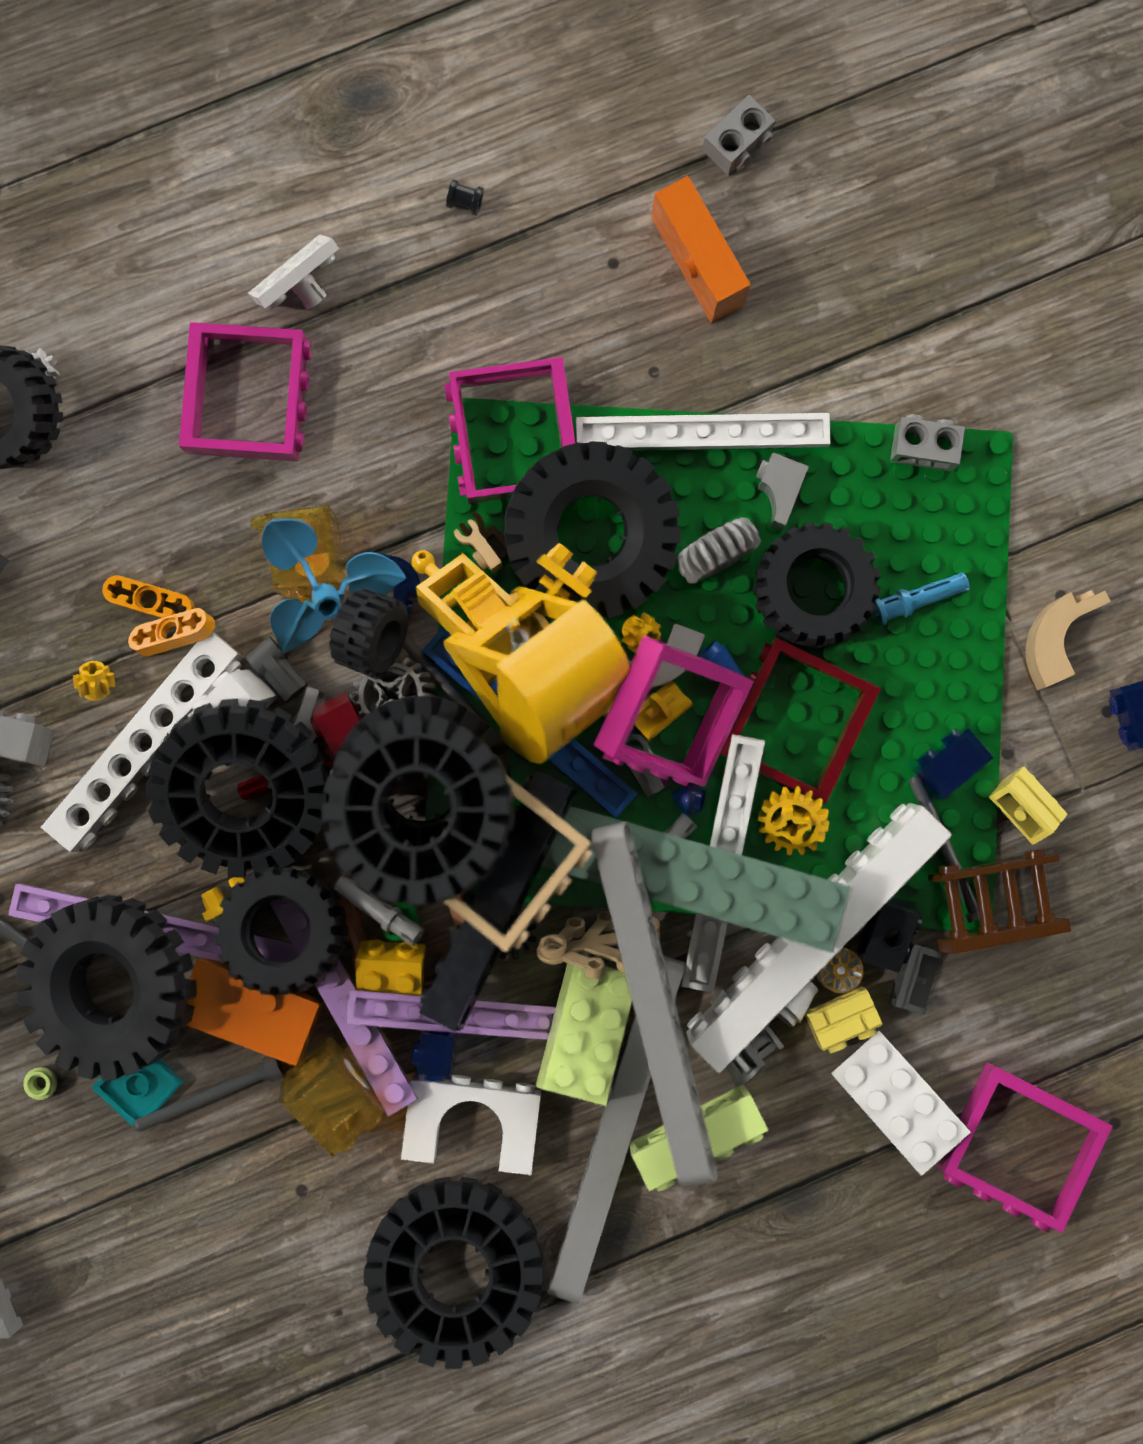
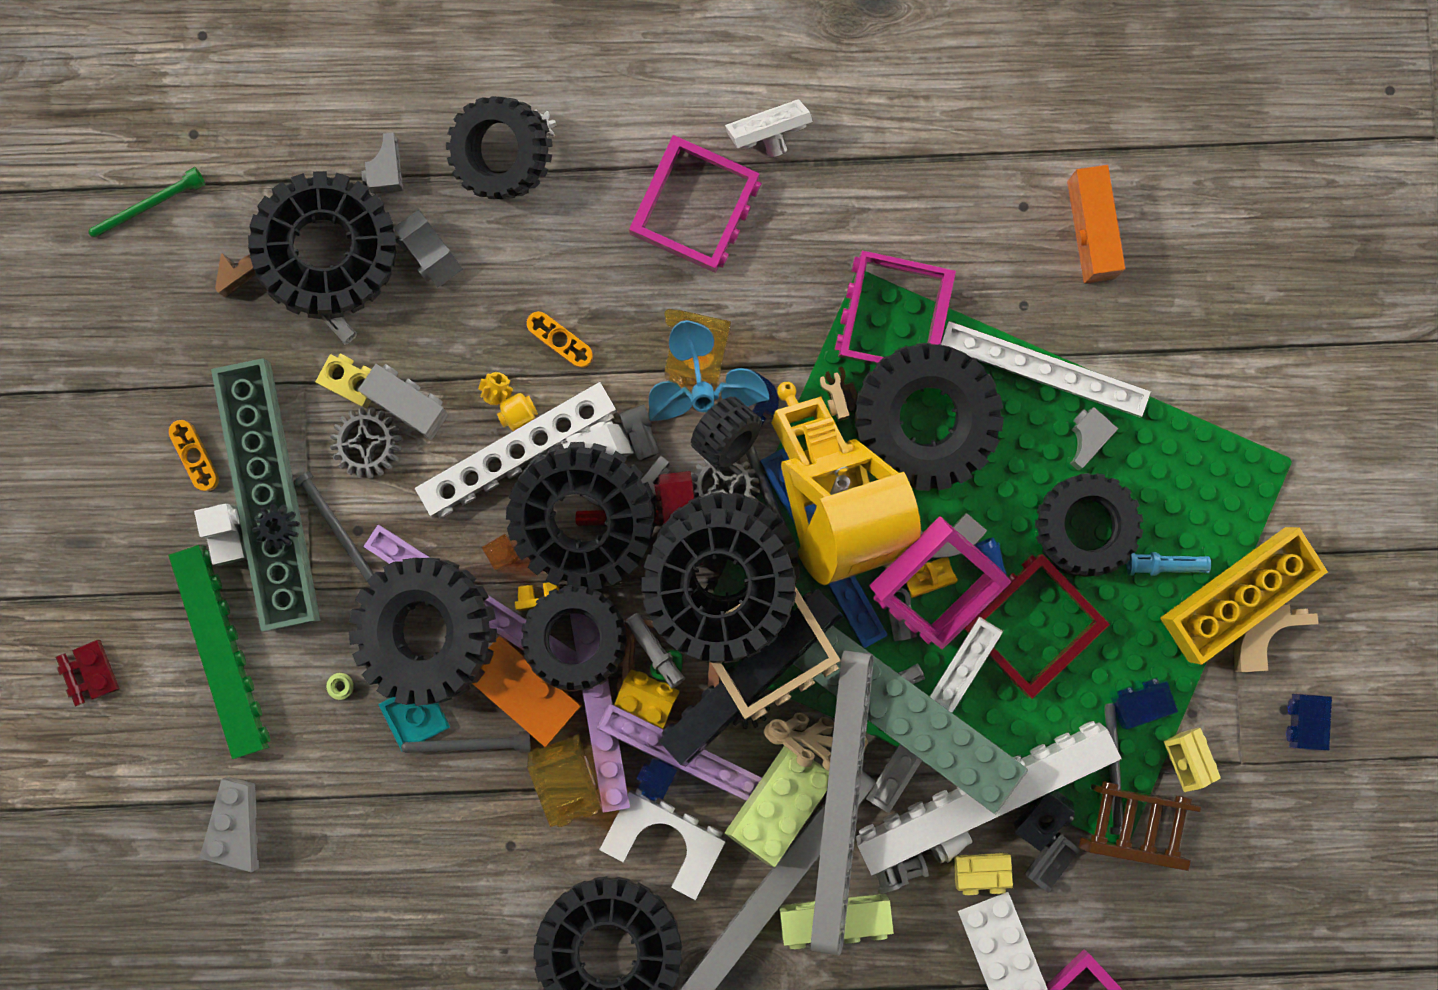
camera: 25 degrees right, 0 degrees up
light orange beam [128,608,215,657] -> none
black bush [446,179,484,216] -> none
yellow hips [536,543,597,600] -> none
yellow gear [621,612,661,653] -> none
clear blue plate [672,784,706,816] -> none
light grey gear [676,518,761,583] -> none
light grey brick [702,95,775,176] -> none
yellow gear [758,786,830,855] -> none
wheel [816,947,864,993] -> none
light grey brick [890,414,965,471] -> none
none -> clear orange brick [482,534,520,571]
none -> yellow head [497,393,538,431]
none -> yellow brick [1160,527,1328,665]

